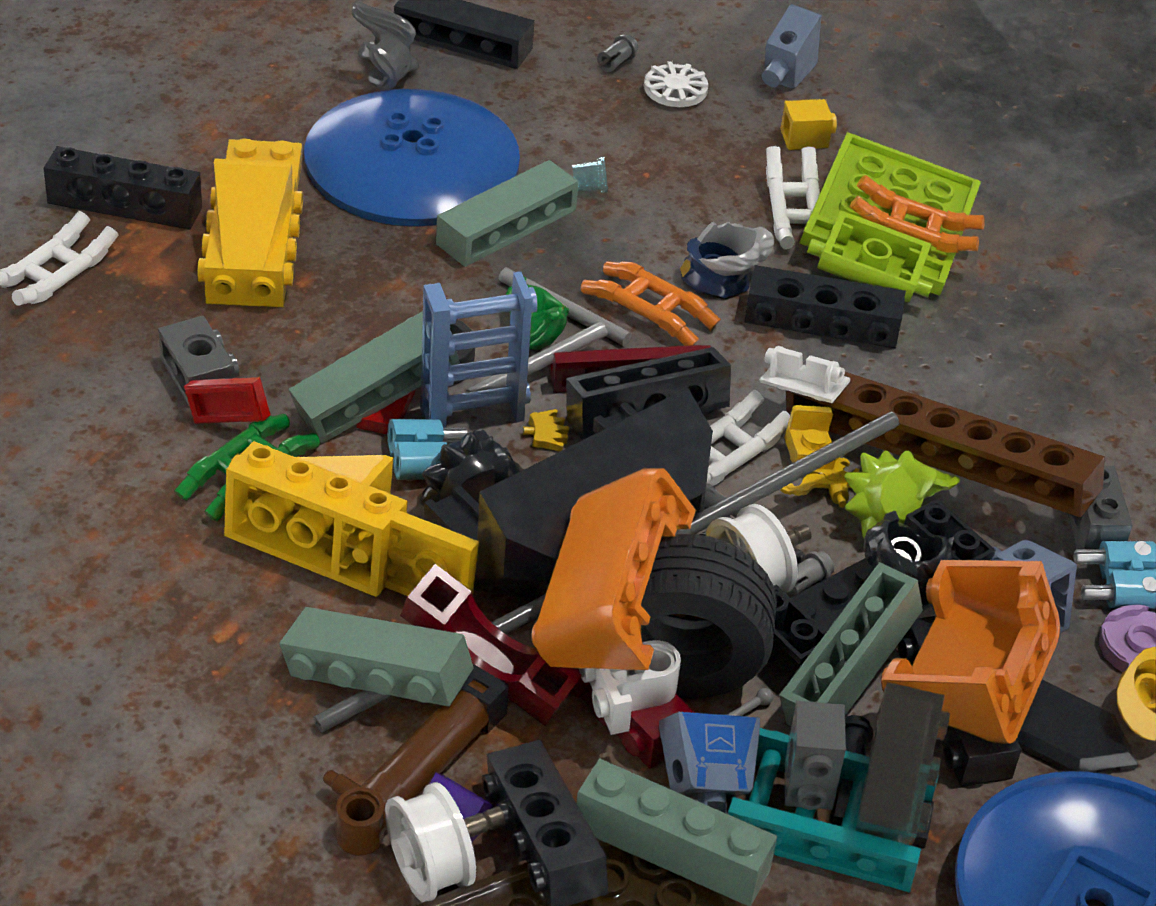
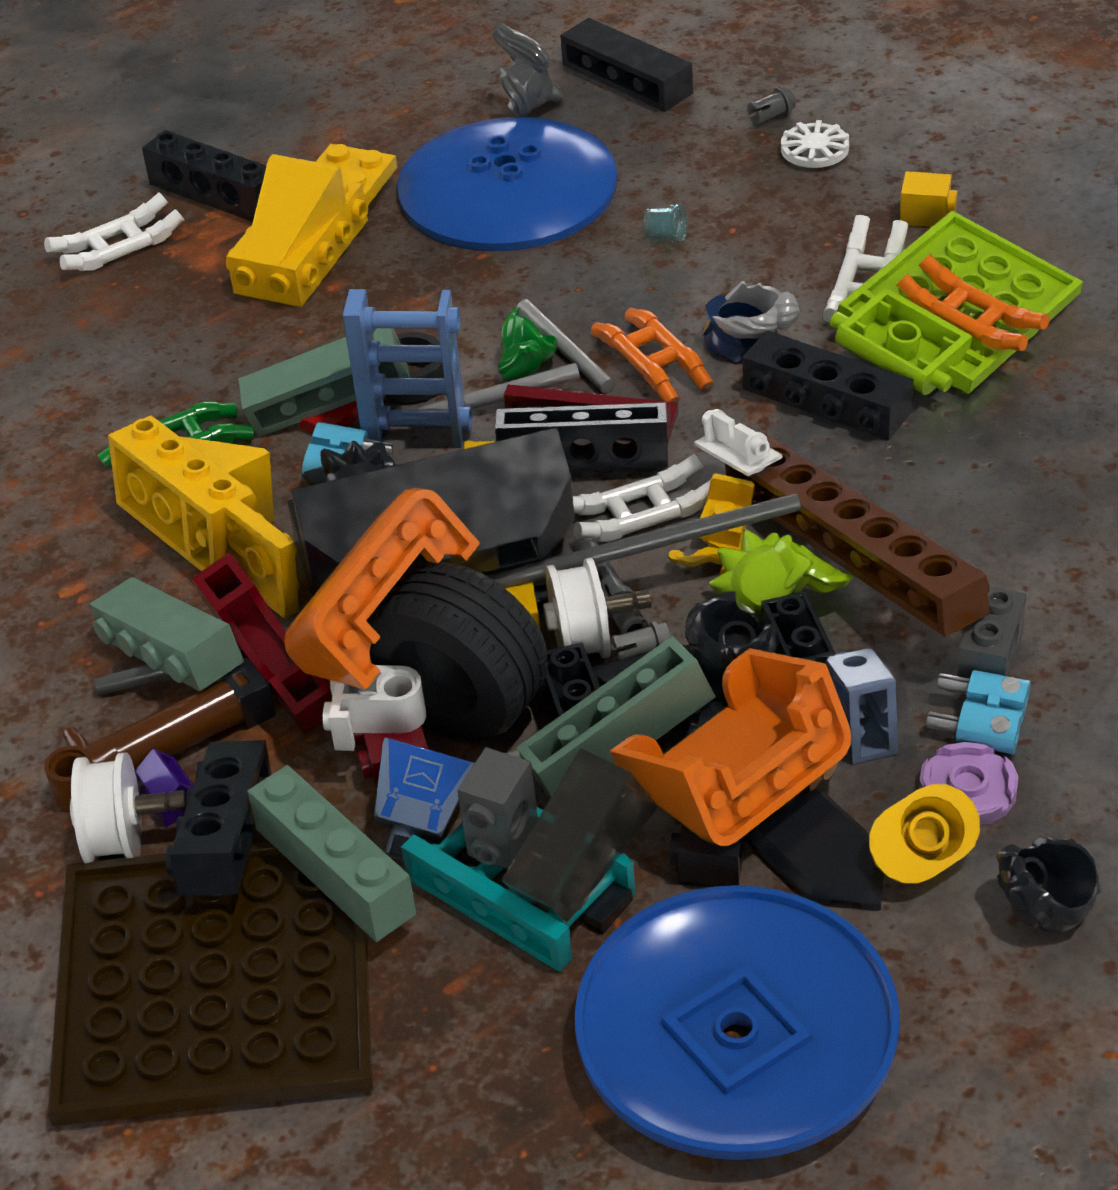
camera: 30 degrees right, 0 degrees up
dark grey brick [158,315,239,407] -> none
red tile [184,377,271,424] -> none
sand green brick [436,160,579,267] -> none
sand blue torso [762,4,822,88] -> none

